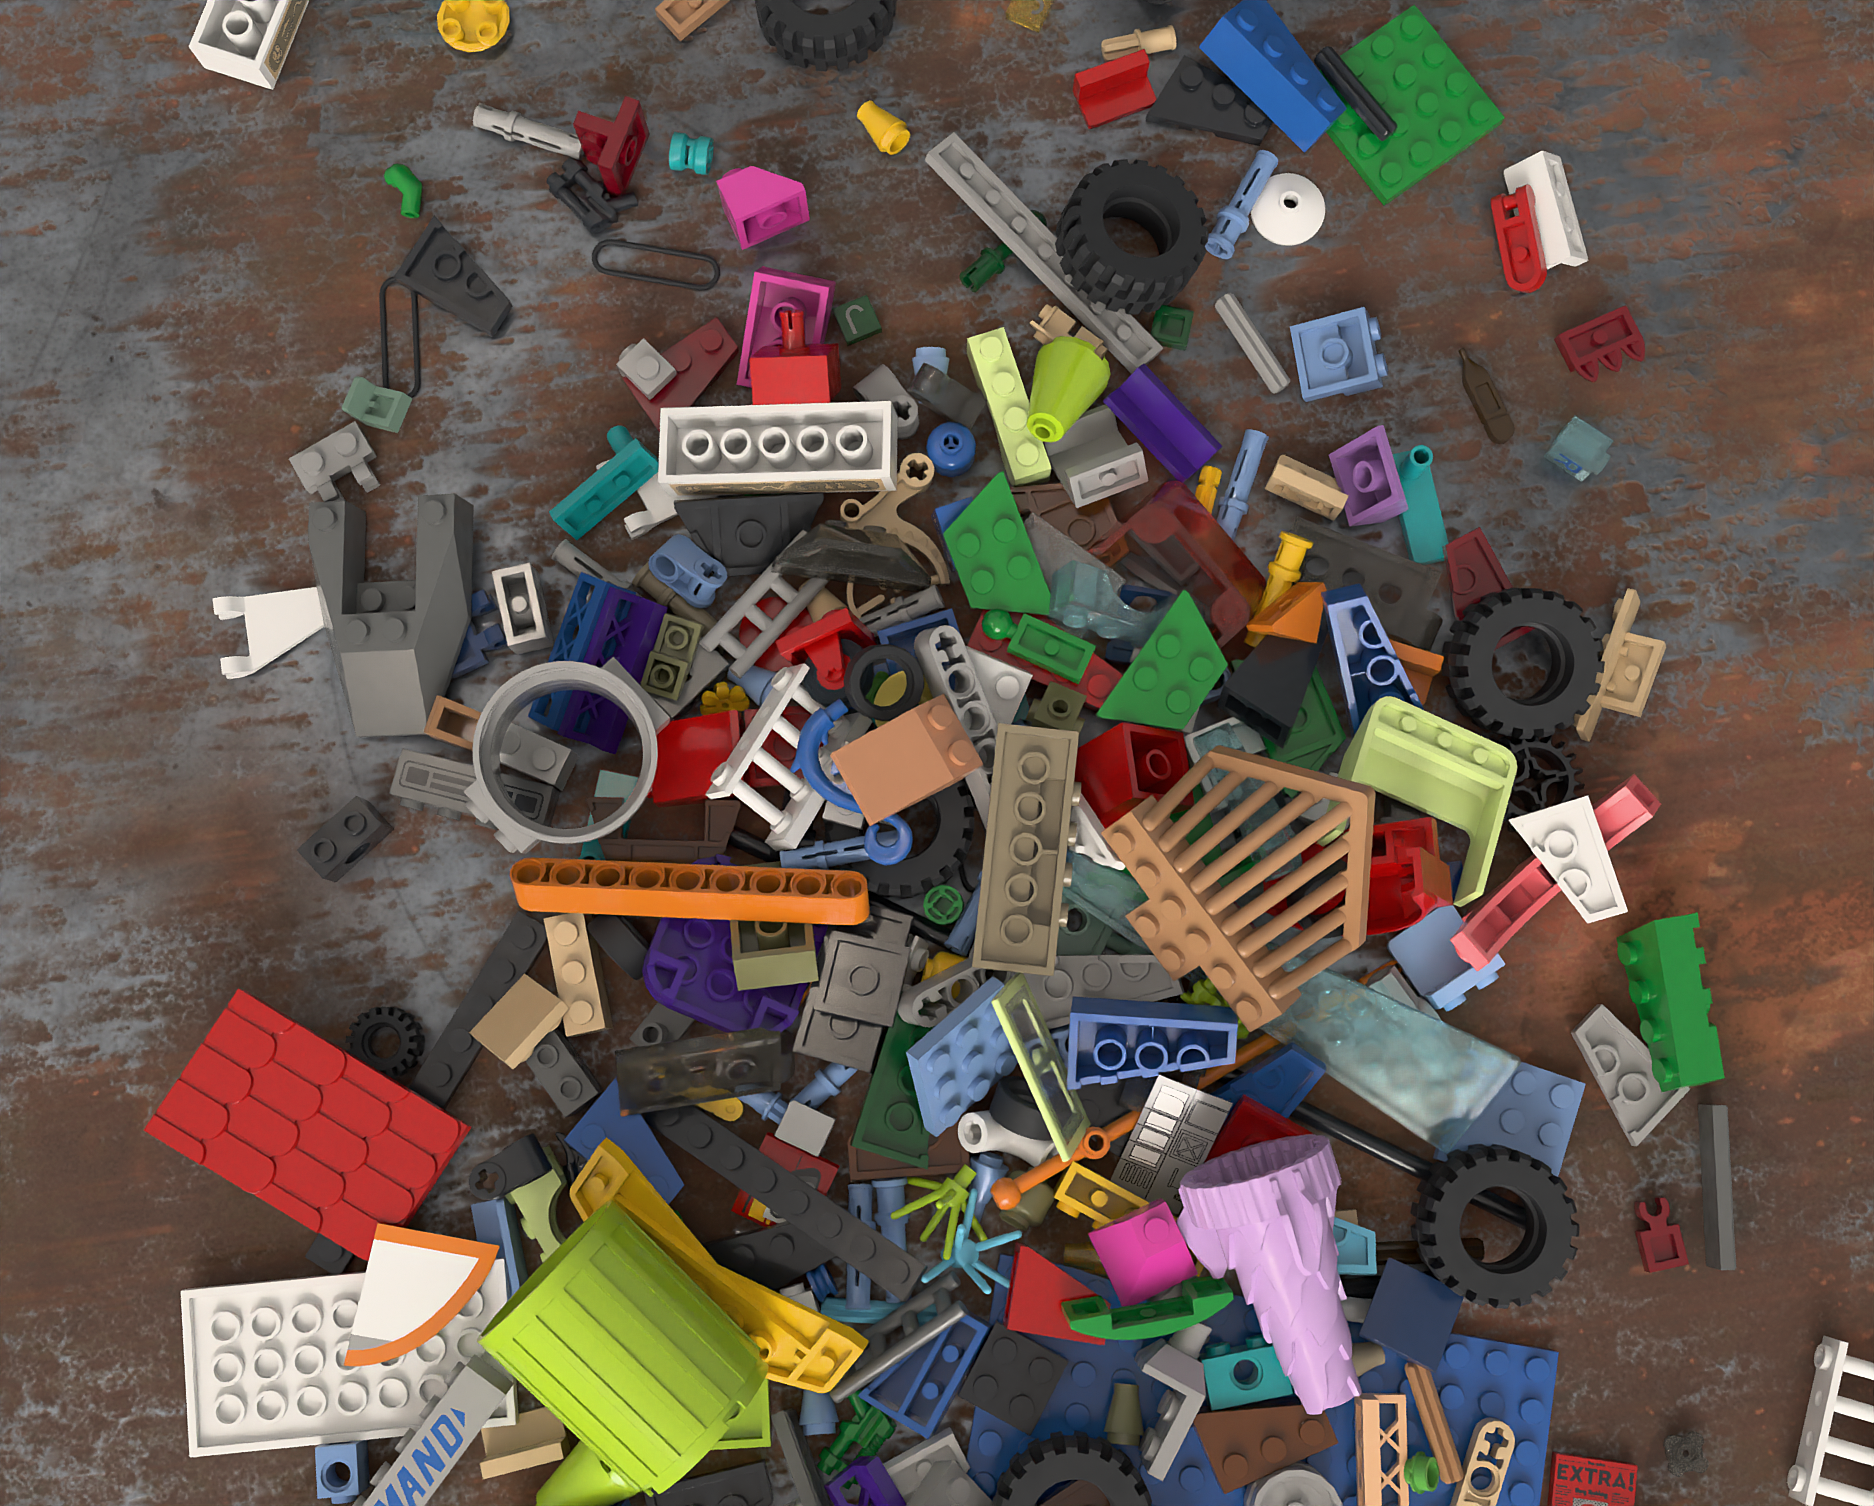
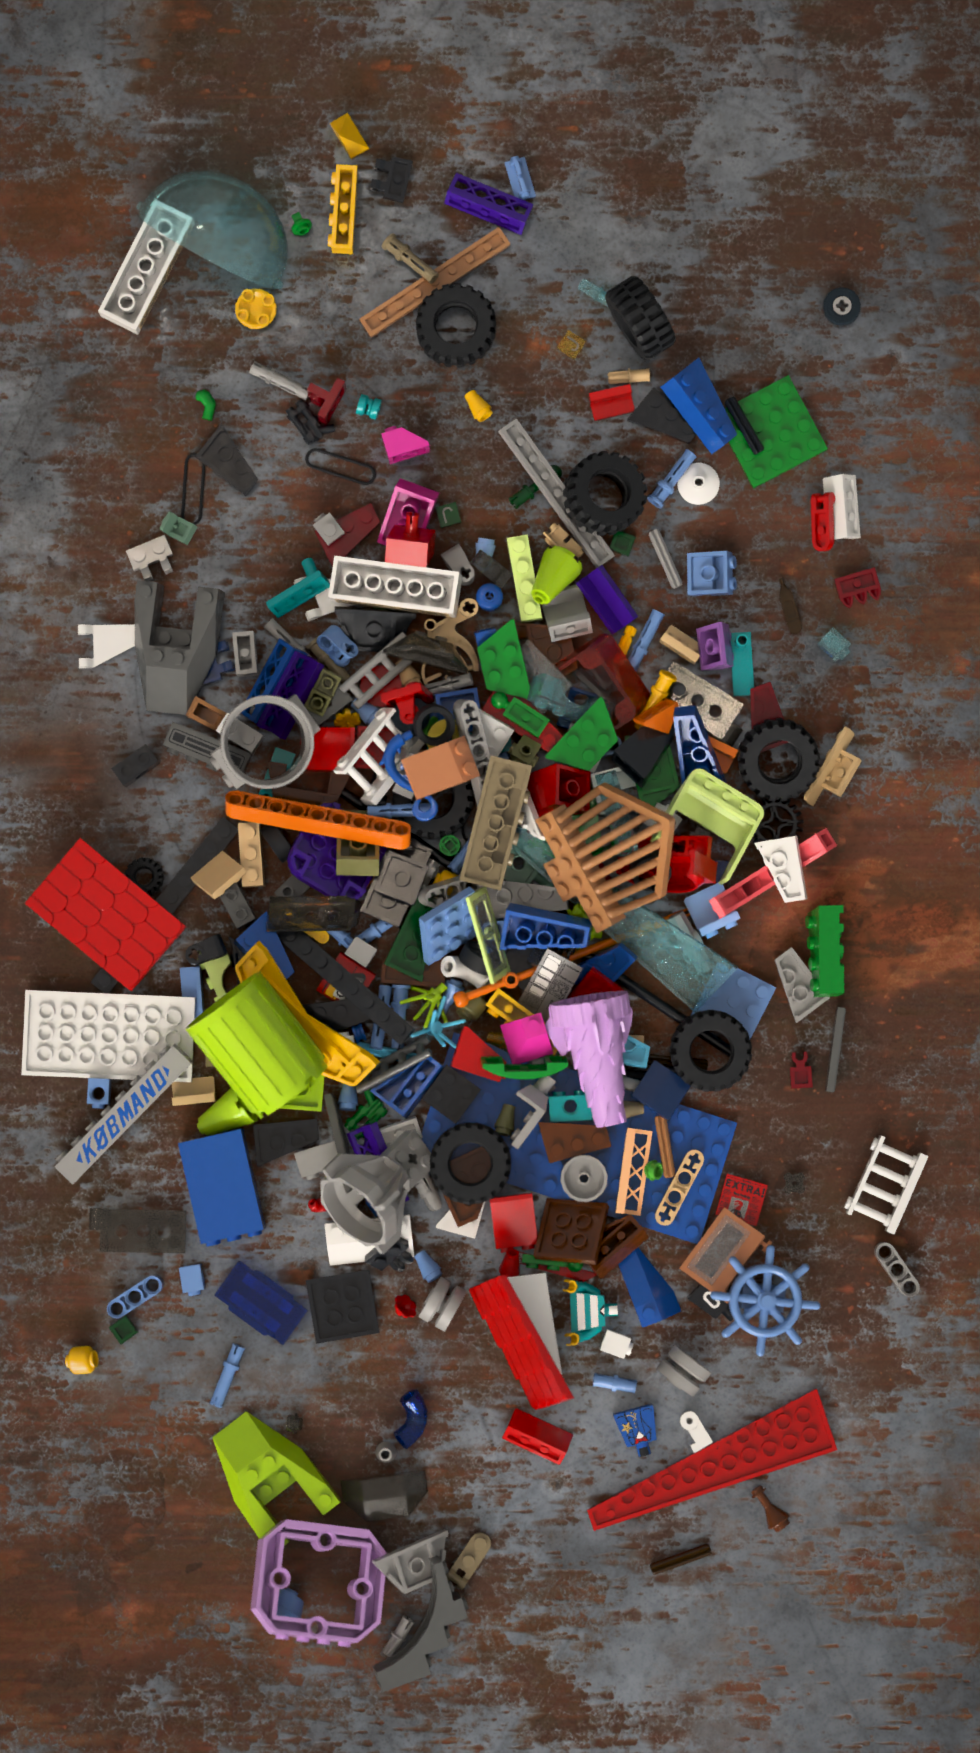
camera: 10 degrees right, 5 degrees up
sticker [344,1223,500,1366] -> none

